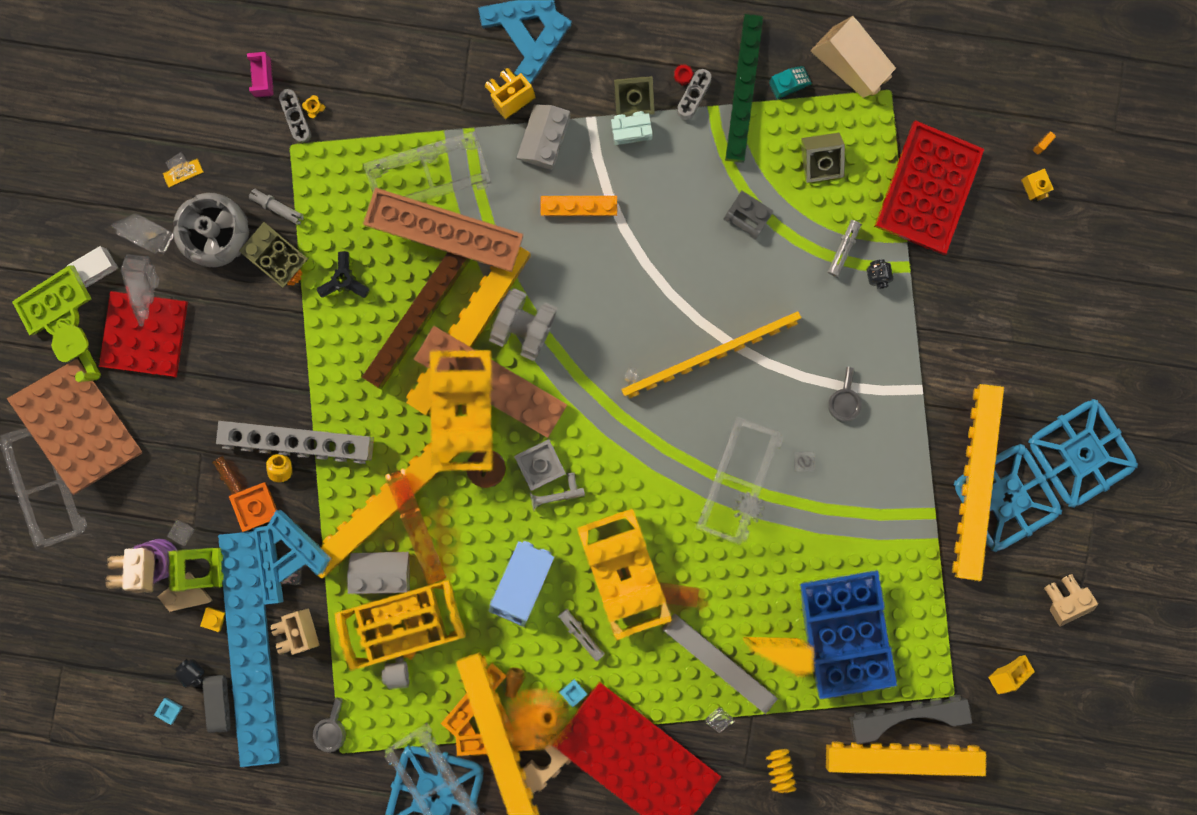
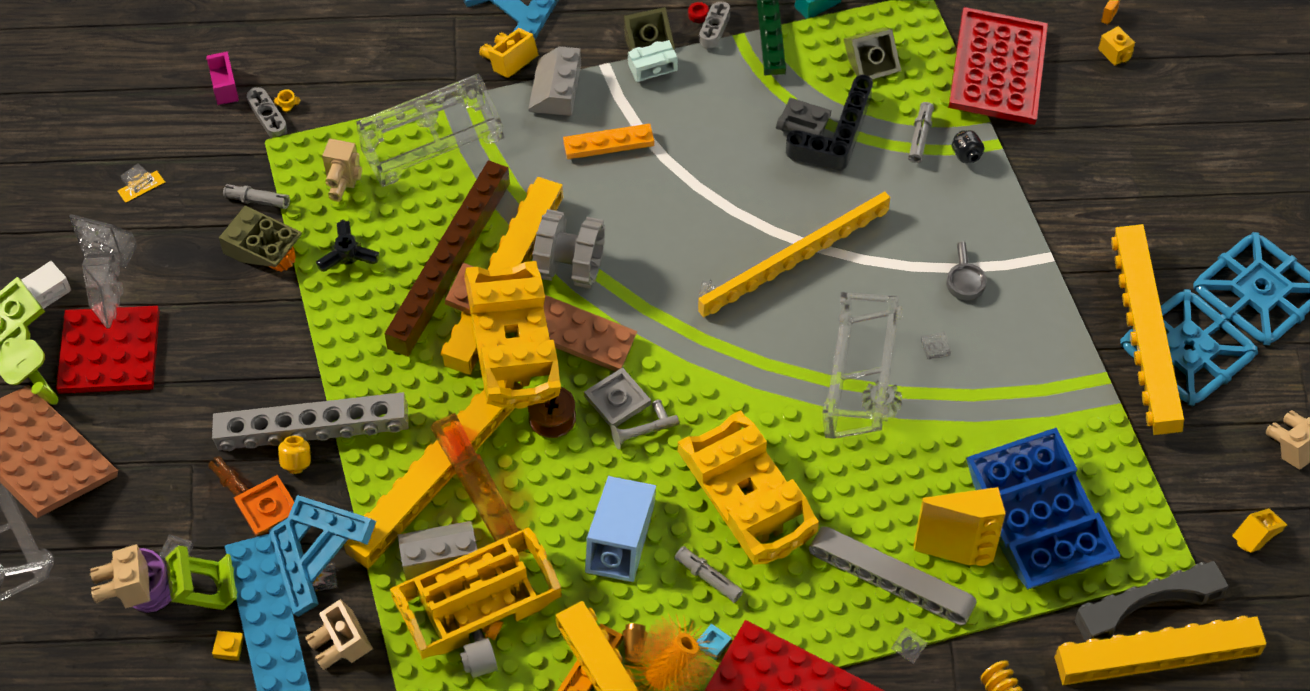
camera: 10 degrees left, 30 degrees down
tan wing [157,572,213,612] -> none
light grey wheel [173,193,249,267] -> none
nougat plate [363,188,524,272] -> none
clear orange plate [660,582,699,607] -> none
none -> tan brick [322,138,362,202]
none -> black beam [786,75,873,170]

